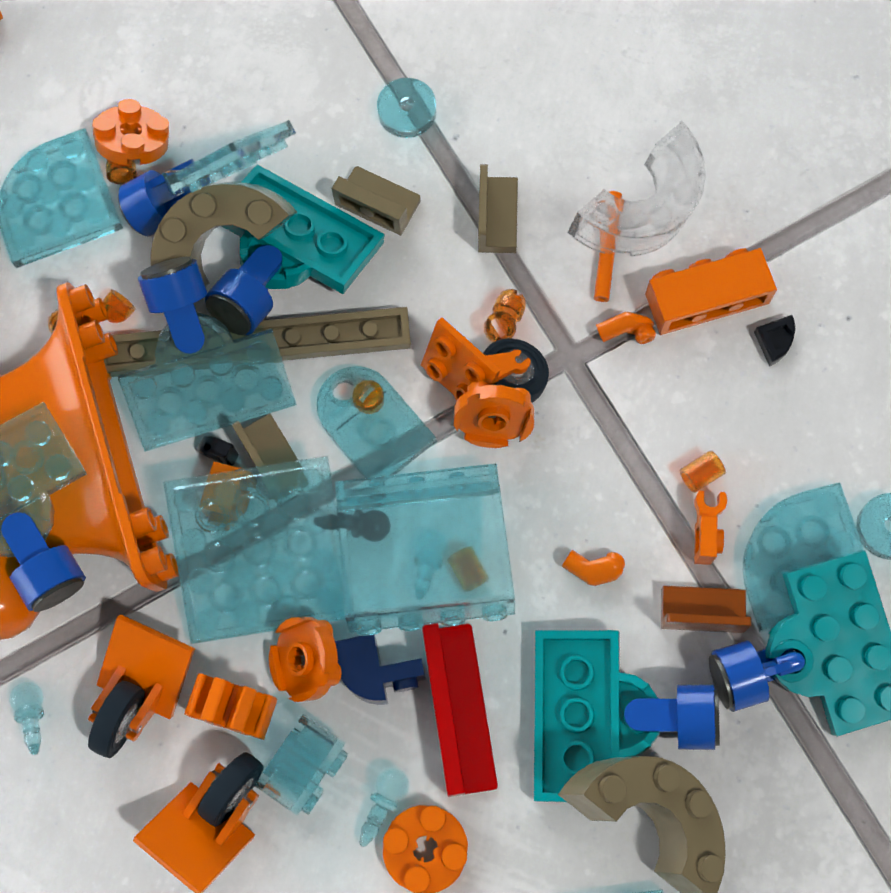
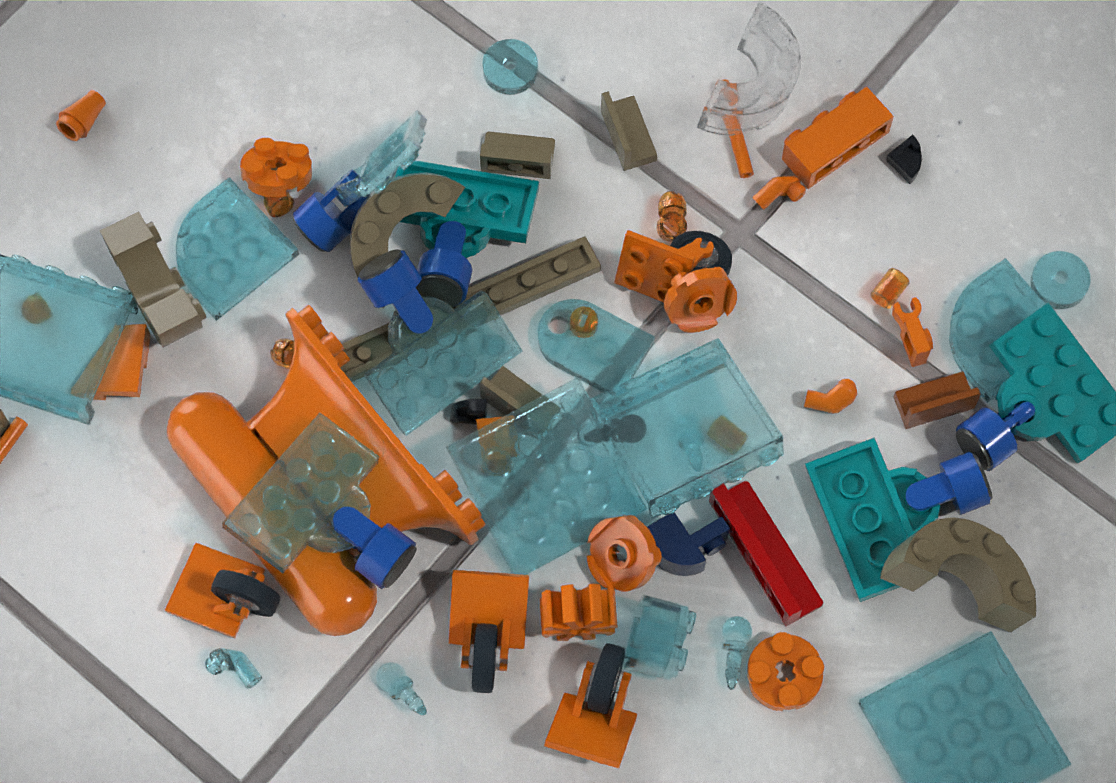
camera: 25 degrees left, 5 degrees down
clear orange hinge [103,289,136,324] -> none

